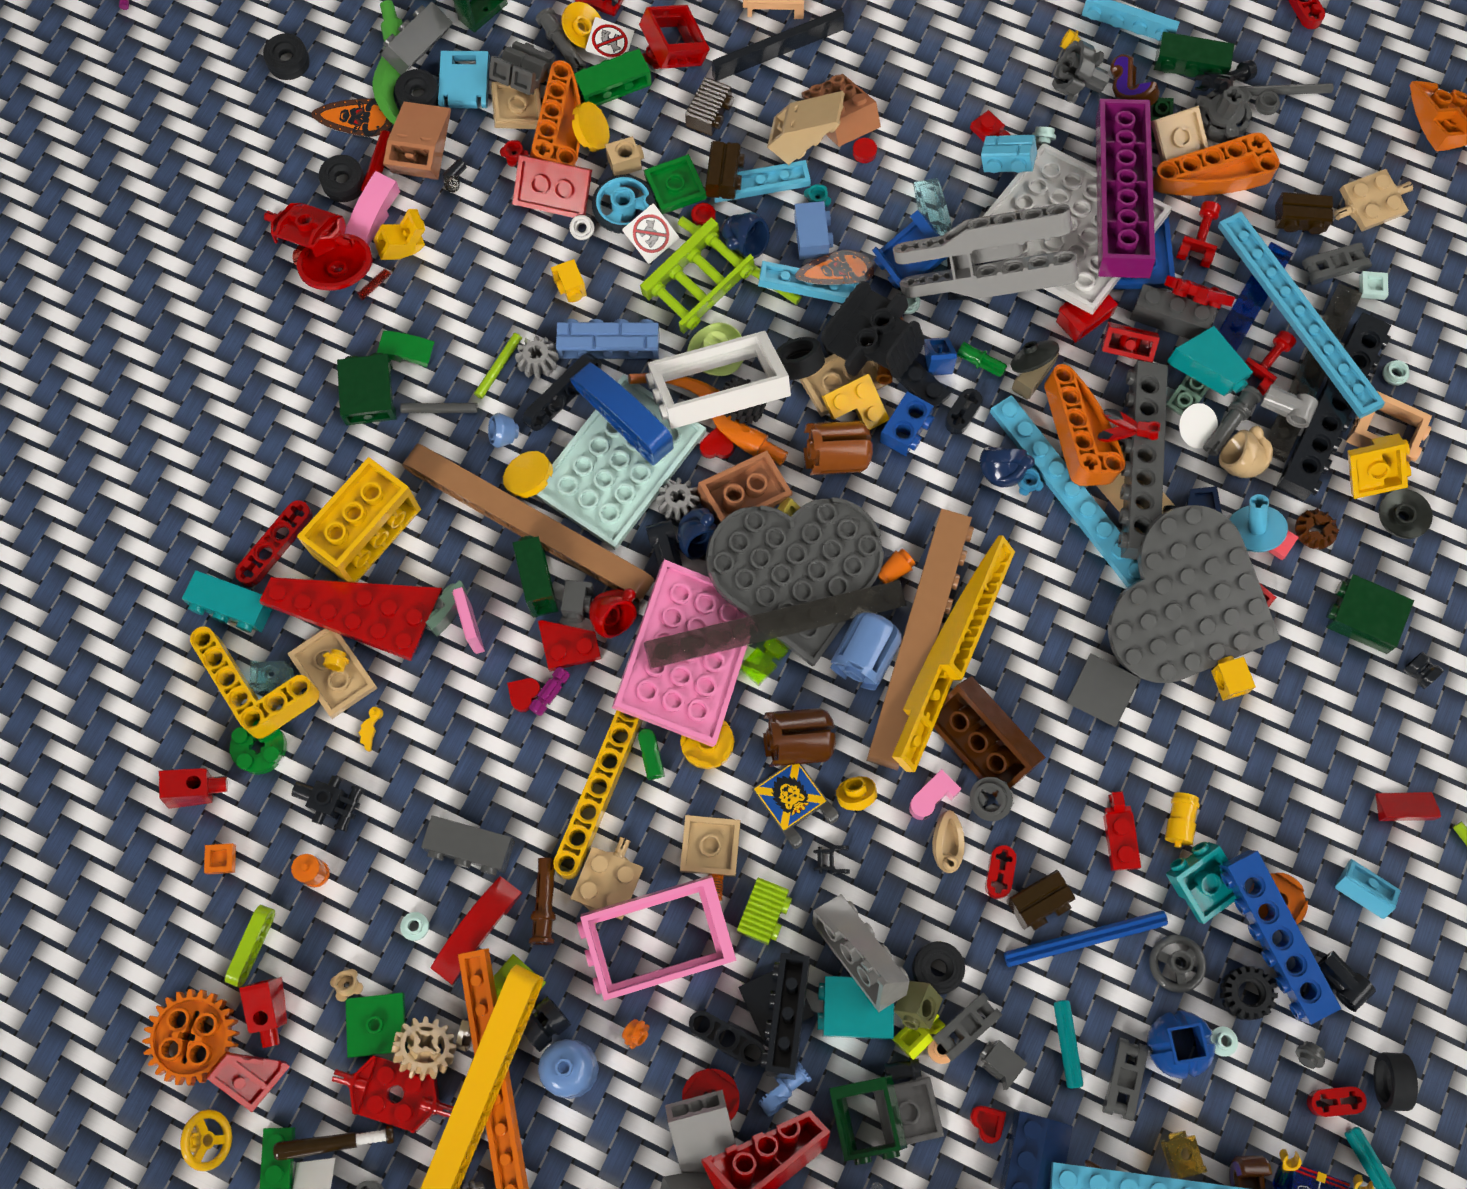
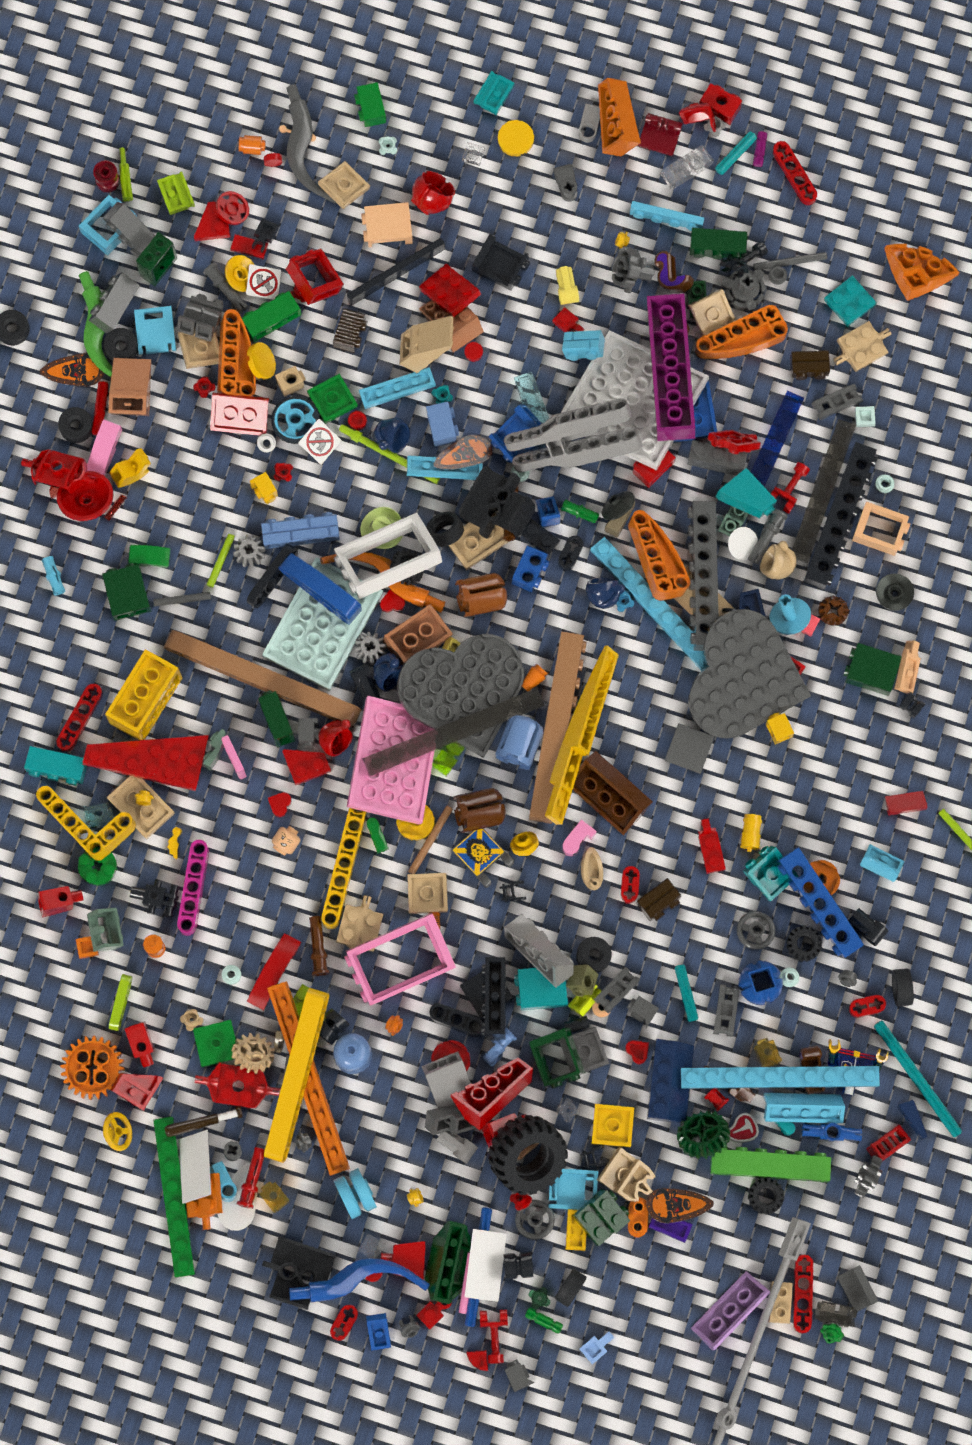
camera: 10 degrees left, 5 degrees up
dark grey brick [421,815,515,876] -> none
arm [443,159,467,193] -> none
medium blue cone [488,413,519,448] -> none
yellow tile [503,451,553,498] -> none
magenta axle [529,667,570,716] -> none
lime fence [640,217,754,334] -> none
dark brown brick [705,141,745,199] -> none
lime brick [737,877,792,945] -> none
yellow plate [821,373,889,430] -> none
dark grey gear [970,777,1014,821] -> none
blue axle [1004,910,1168,967] -> none
light aqua plate [1032,126,1056,145] -> none
red piece [1098,409,1160,442] -> none
red brick [1101,322,1160,363] -> none
red bar [1176,201,1221,268] -> none
medium azure plate [1218,212,1385,419] -> none
light grey piece [1260,384,1318,428] -> none
yellow plate [1347,433,1411,499] -> none
none -> medium azure pin [41,556,65,596]
none -> sand green window [87,908,124,952]
none -> dark pink beam [177,840,209,936]
none -> light nougat head [272,826,300,856]
none -> red plate [274,463,293,482]
none -> medium nougat bar [408,806,453,874]
none -> red plate [419,264,481,318]
none -> black panel [472,234,530,291]
none -> light yellow piece [556,266,579,305]
none -> teal plate [824,275,877,327]
none -> light nougat hinge [894,640,921,695]

